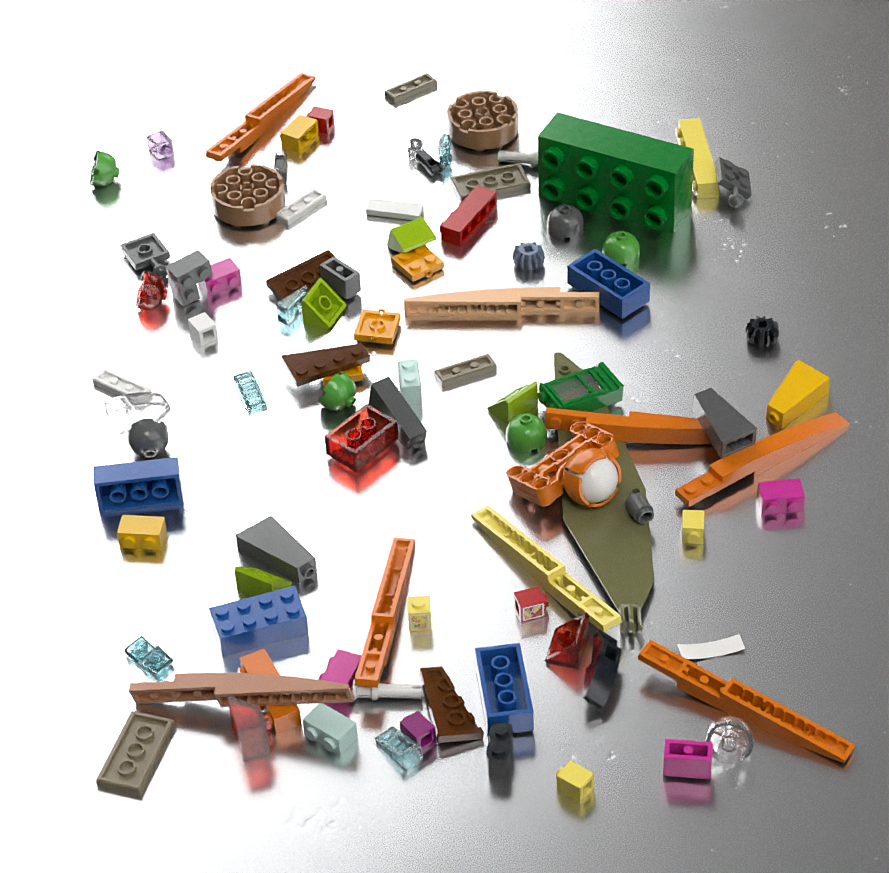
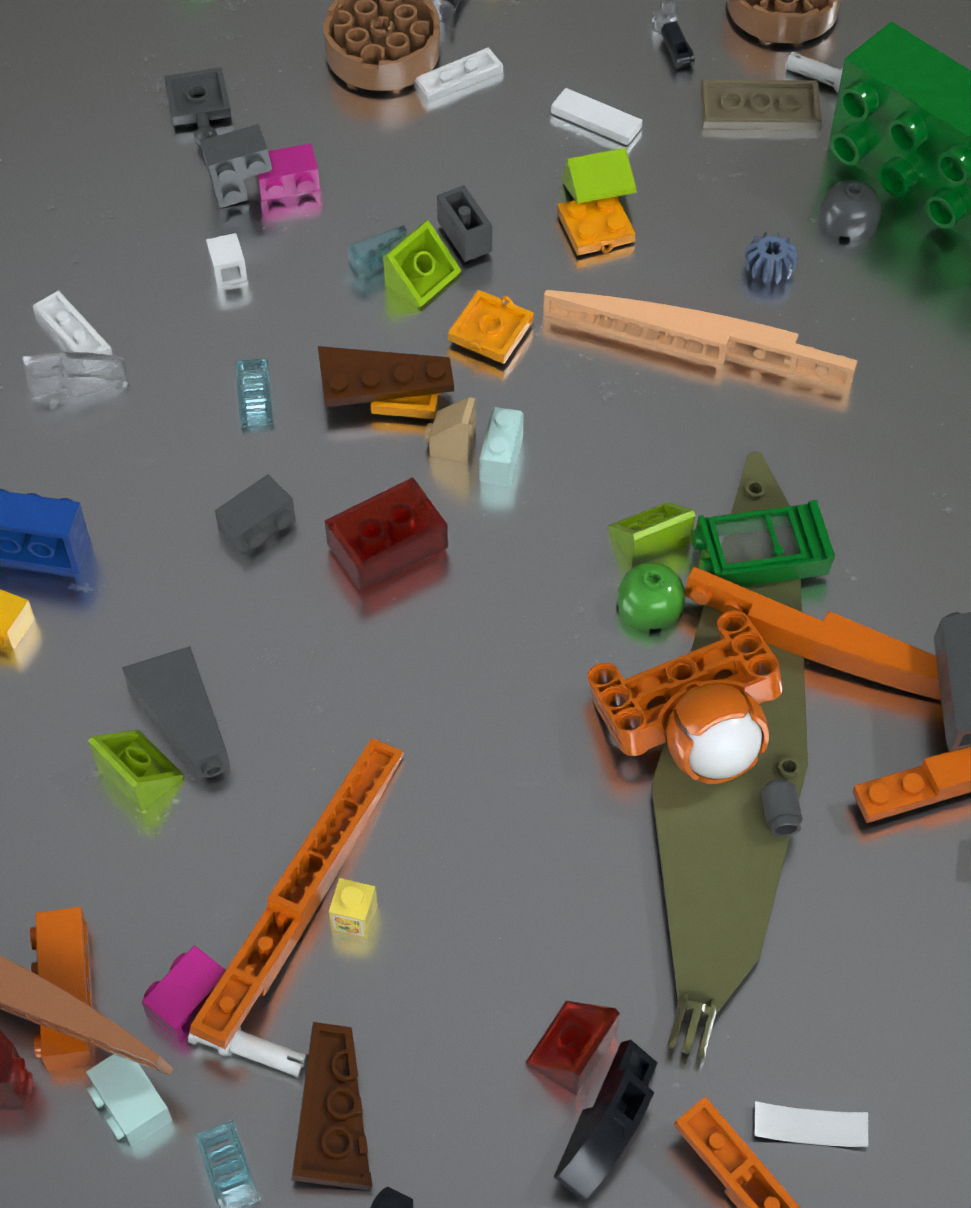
camera: 15 degrees right, 15 degrees up
dark grey cylinder [127,418,169,458] -> none
clear red cylinder [136,271,168,310] -> none
brick [209,585,309,657] -> none
reddish brown wing [266,250,335,309] -> none
bright green cylinder [318,371,356,412] -> none
dark grey slope [368,376,427,450] -> none
magenta brick [400,710,436,753] -> none
dark tan tile [434,353,497,388] -> none
clear light blue slope [438,134,452,171] -> none
brick [439,185,497,247] -> none
light yellow slope [471,506,622,632] -> none
blue brick [475,643,534,736] -> none
red brick [514,586,549,623] -> none
blue brick [567,249,650,319] -> none
bright green cylinder [602,231,640,267] -> none
light yellow brick [682,510,704,544] -> none
none -> dark grey brick [215,474,296,554]
none -> tan slope [425,397,476,464]

